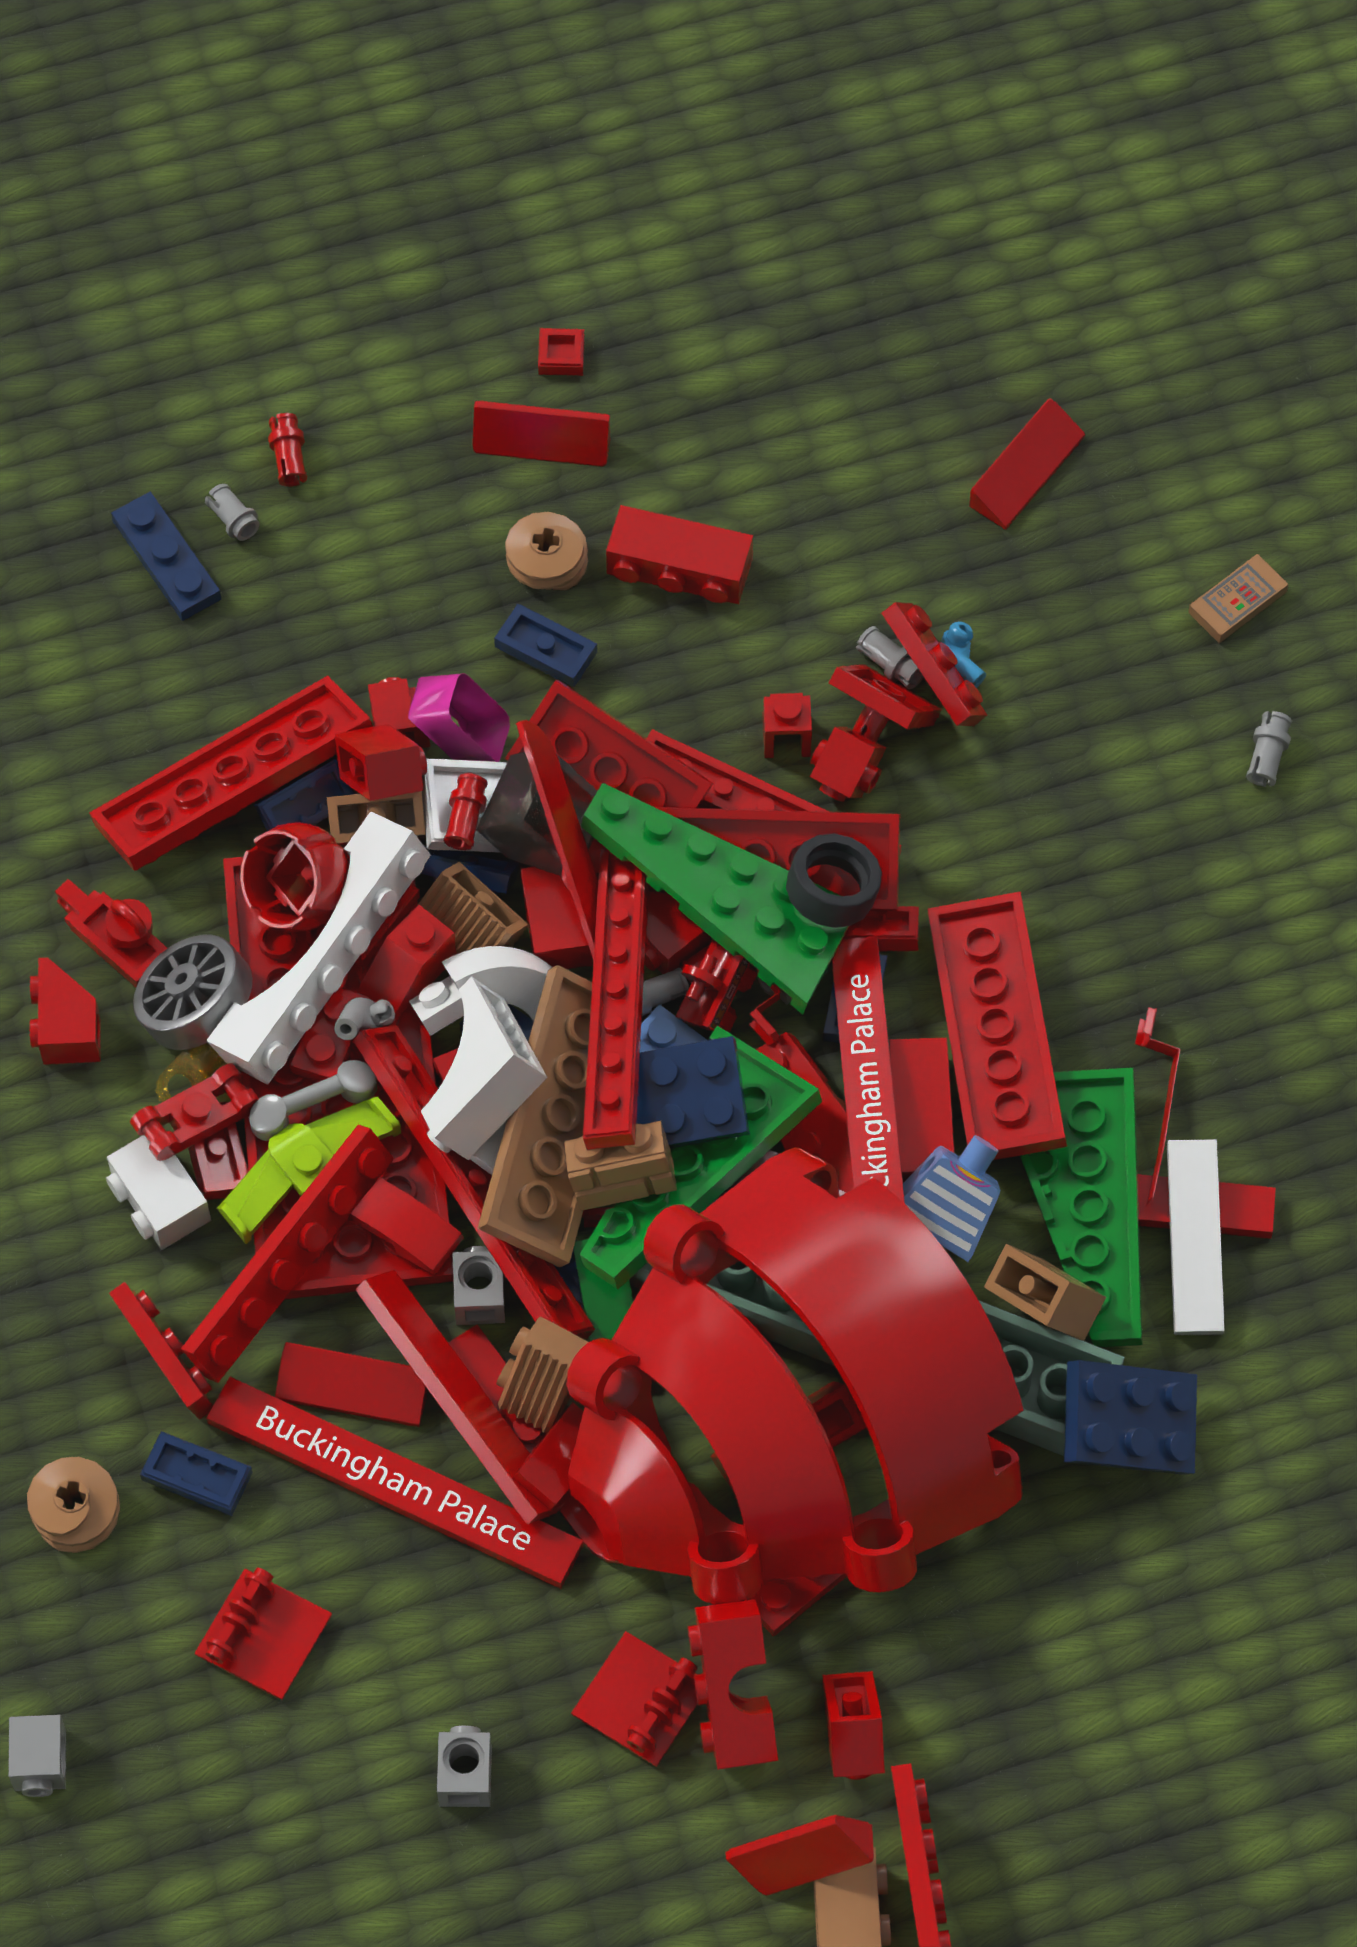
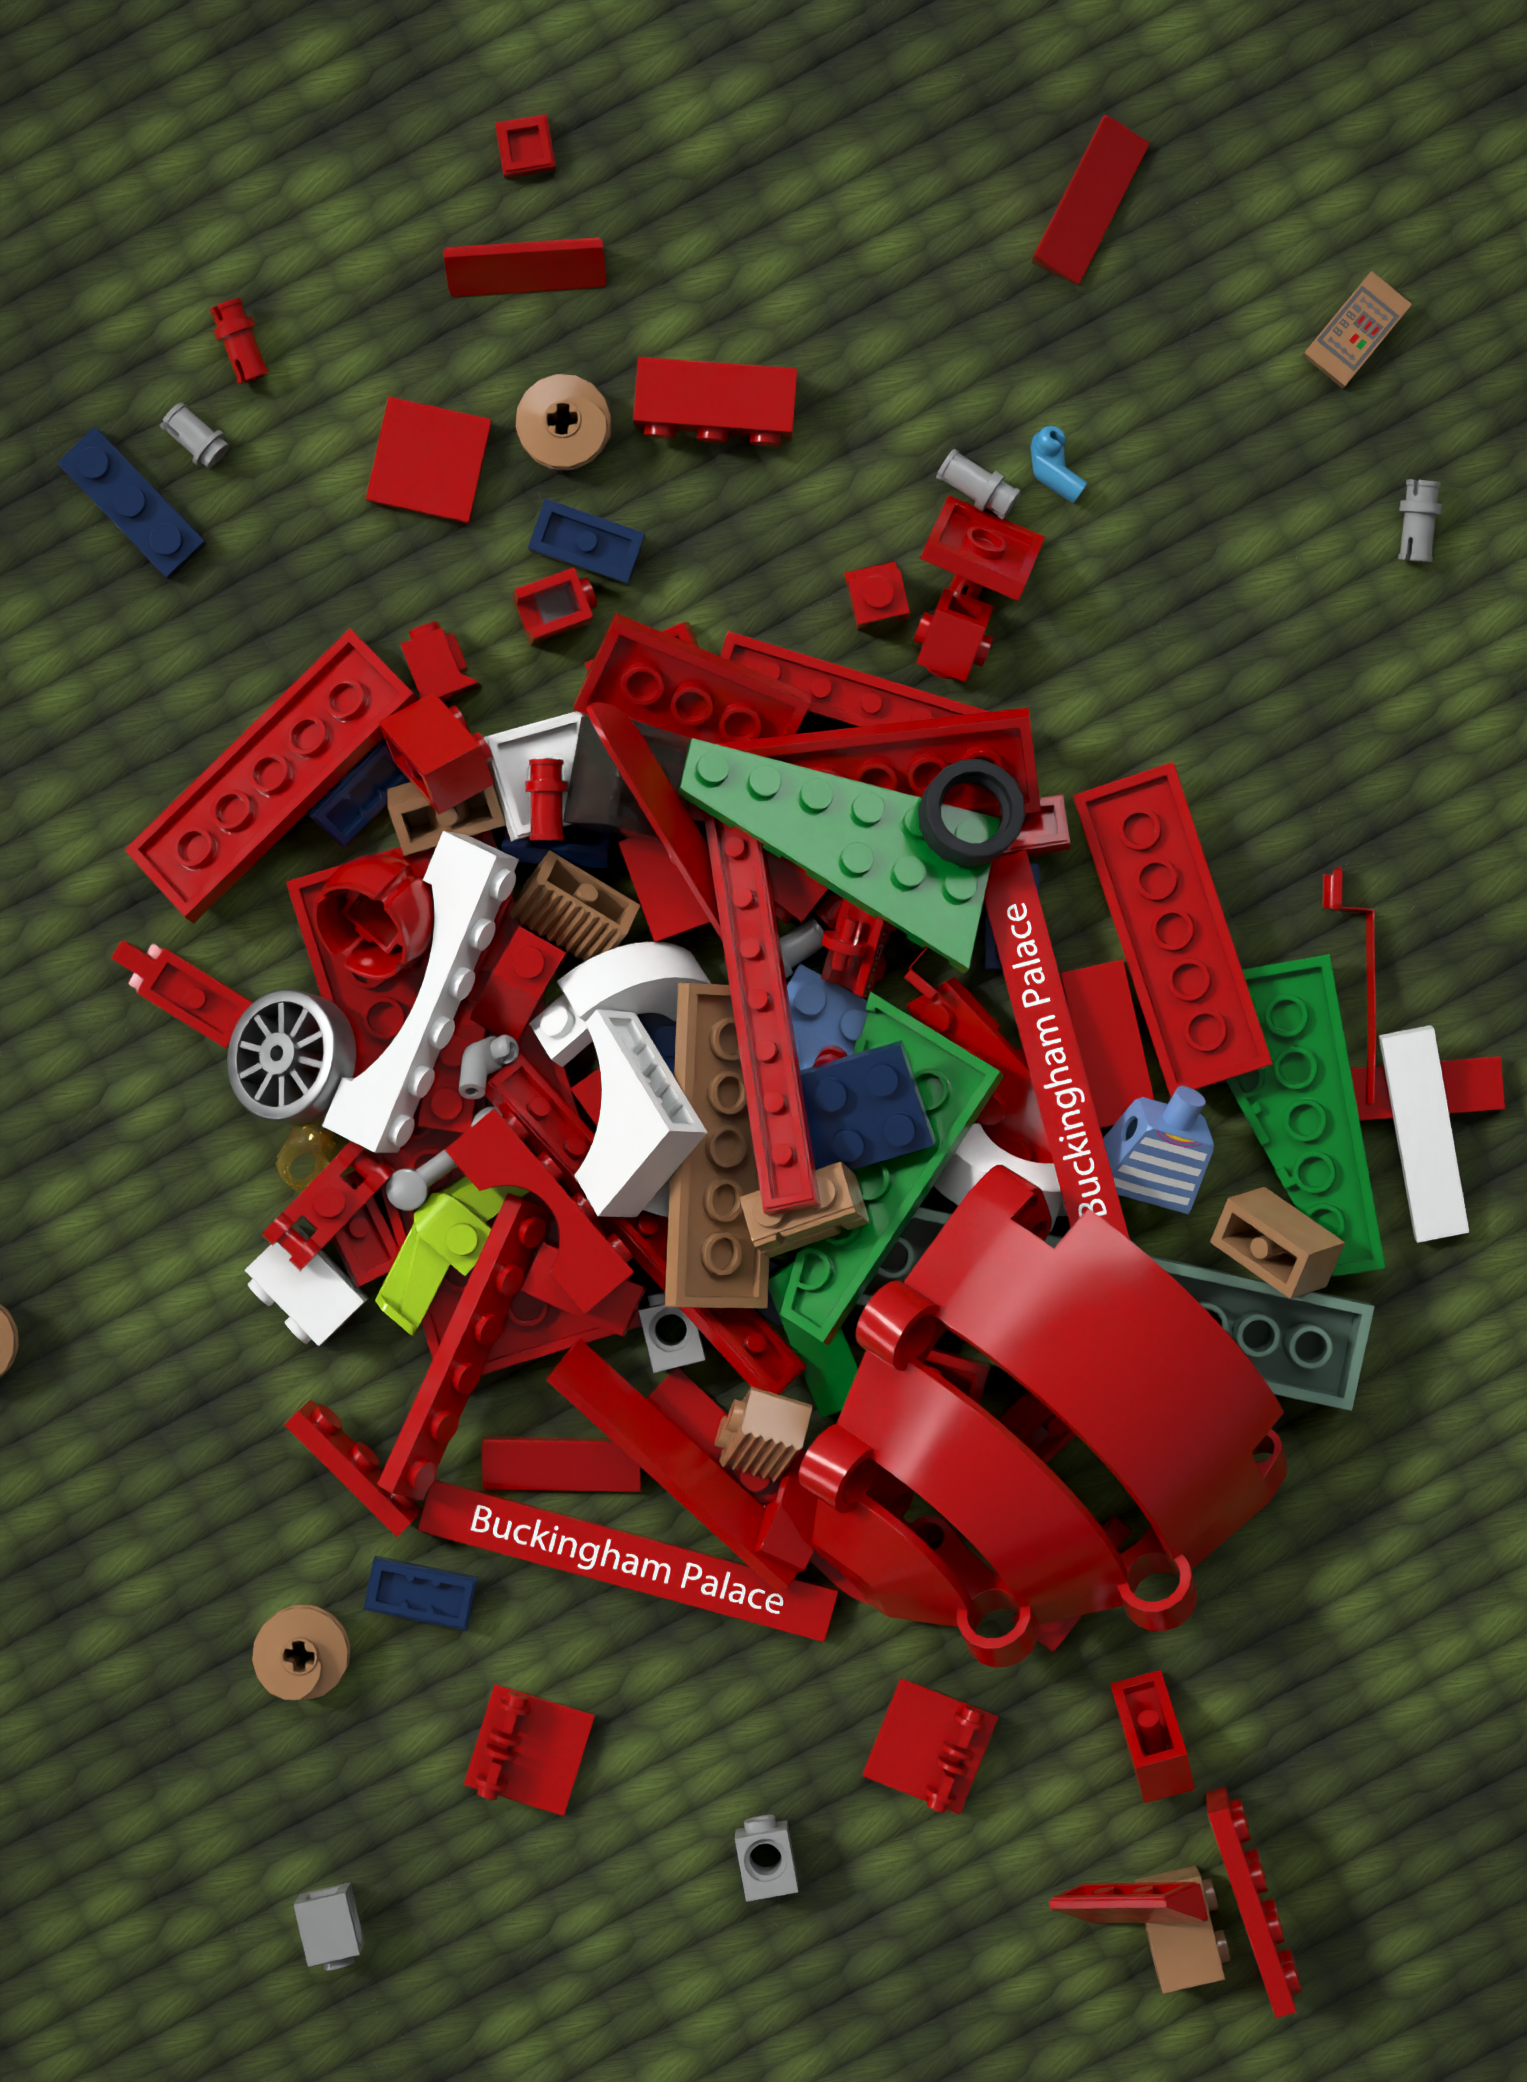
camera: 10 degrees left, 25 degrees up
red slope [30,957,101,1064] -> none
red tile [105,899,153,949] -> none
dark pink piece [408,673,510,762] -> none
red arch [688,1599,778,1769] -> none
red plate [881,602,988,726] -> none
dark blue plate [1064,1360,1197,1475] -> none
none -> red tile [366,396,493,524]
none -> red arch [445,1108,634,1314]
none -> red window [512,567,598,646]

